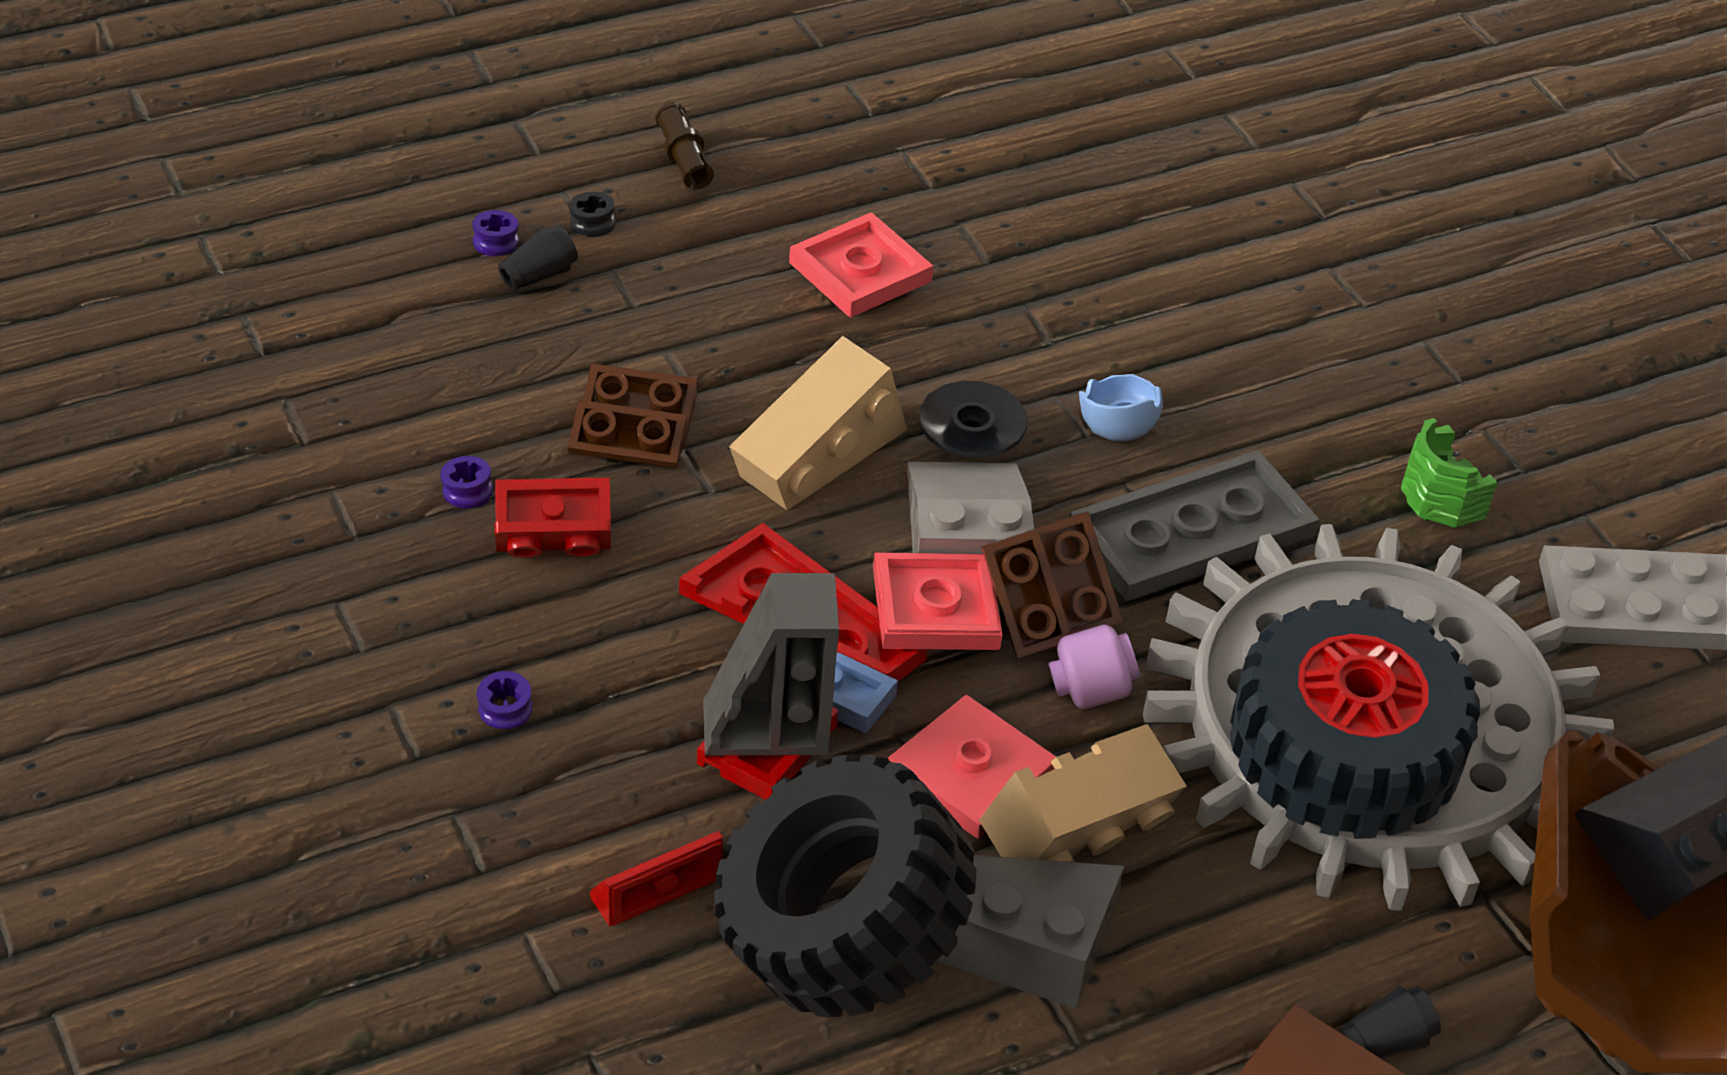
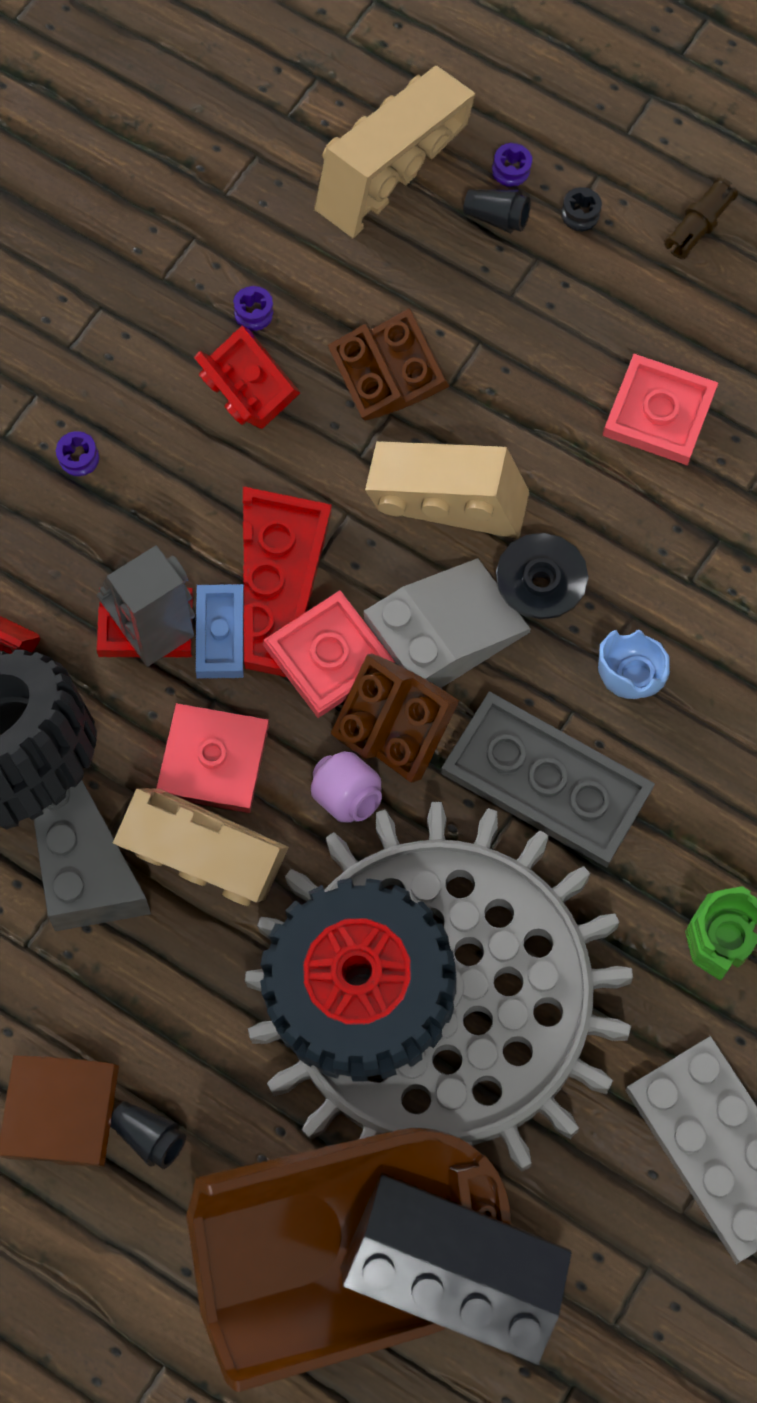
camera: 60 degrees right, 25 degrees up
none -> tan wedge [314,65,476,239]

